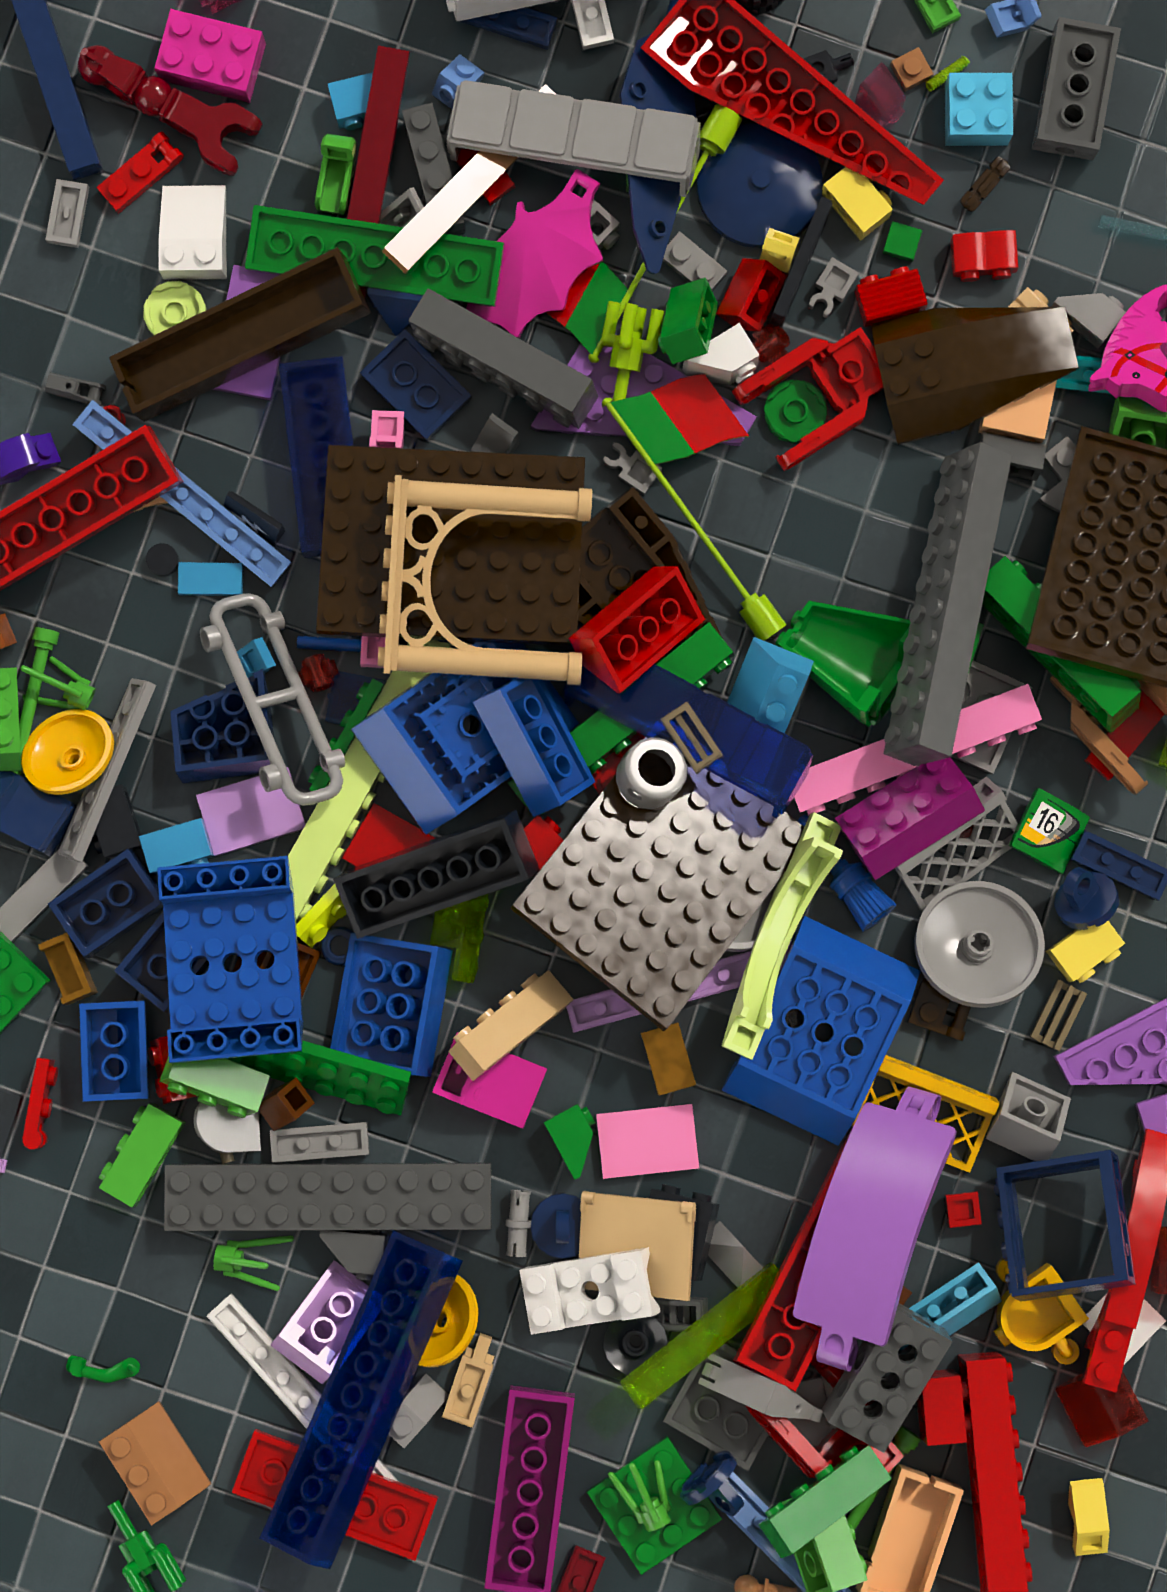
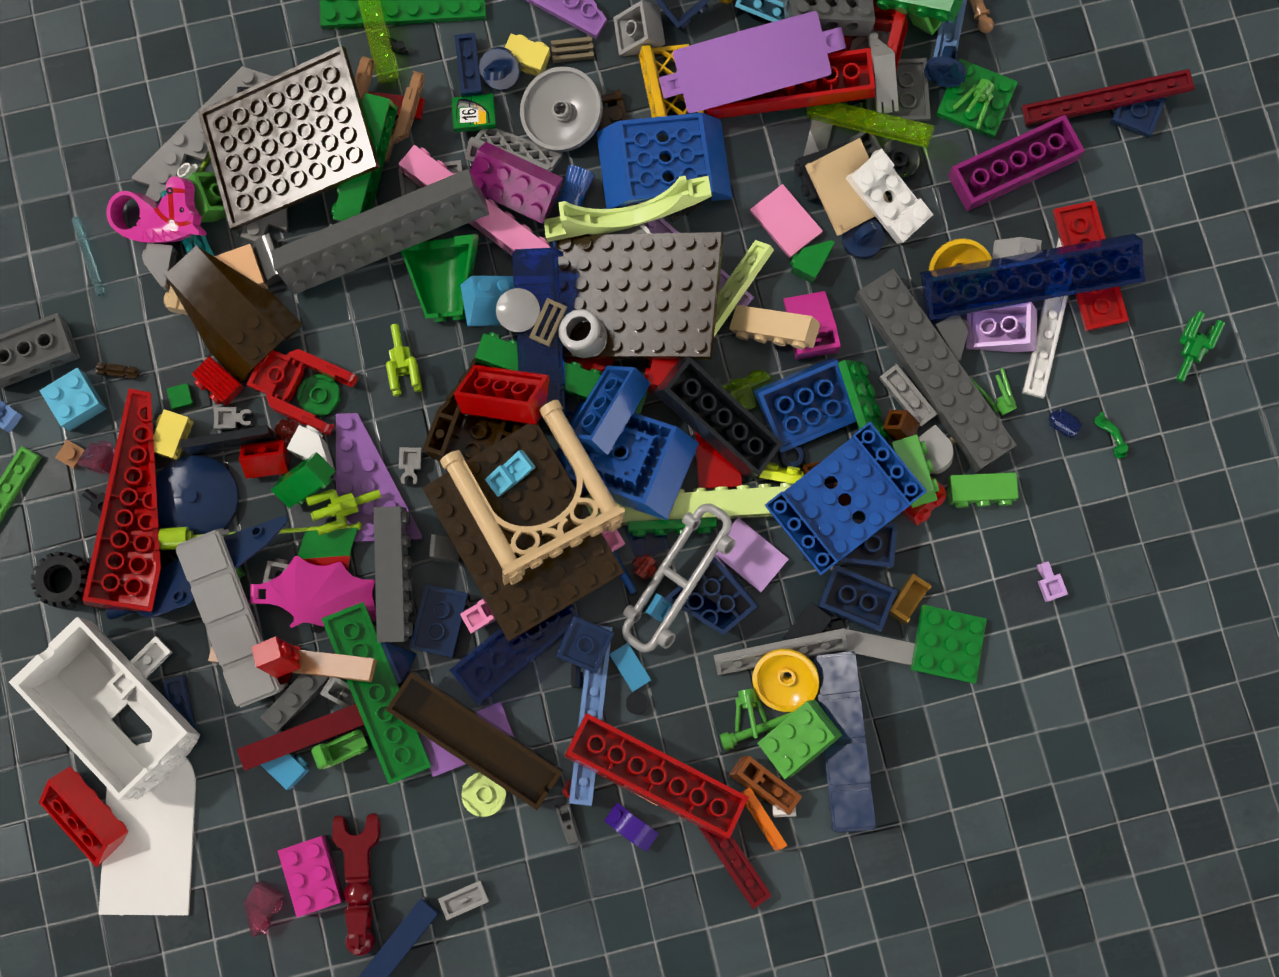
camera: 120 degrees left, 5 degrees down
red plate [23,1058,58,1149] -> none
blue slope [79,1001,149,1102] -> none
red plate [96,131,184,214] -> none
medium nougat slope [99,1401,212,1526] -> none
dark azure brick [139,818,215,875] -> none
white slope [159,185,227,280] -> none
medium blue bracket [432,54,485,109] -> none
tan hinge [442,1333,495,1428] -> none
light grey pin [505,1190,531,1257] -> none
flag [602,374,787,641] -> none
pearl gold panel [640,1023,696,1096] -> none
light grey plate [663,231,728,291] -> none
light yellow slope [760,228,800,273] -> none
lime piece [925,56,970,92] -> none
red plate [944,1191,982,1228] -> none
red brick [950,230,1018,282] -> none
none -> red brick [251,636,301,678]
none -> lime plant [386,324,423,396]
none -> medium azure slope [485,450,536,497]
none -> light grey dish [496,288,540,332]
none -> dark blue tile [555,615,614,674]
none -> yellowish green plate [714,240,774,336]
none -> clear blue brick [1048,408,1082,438]

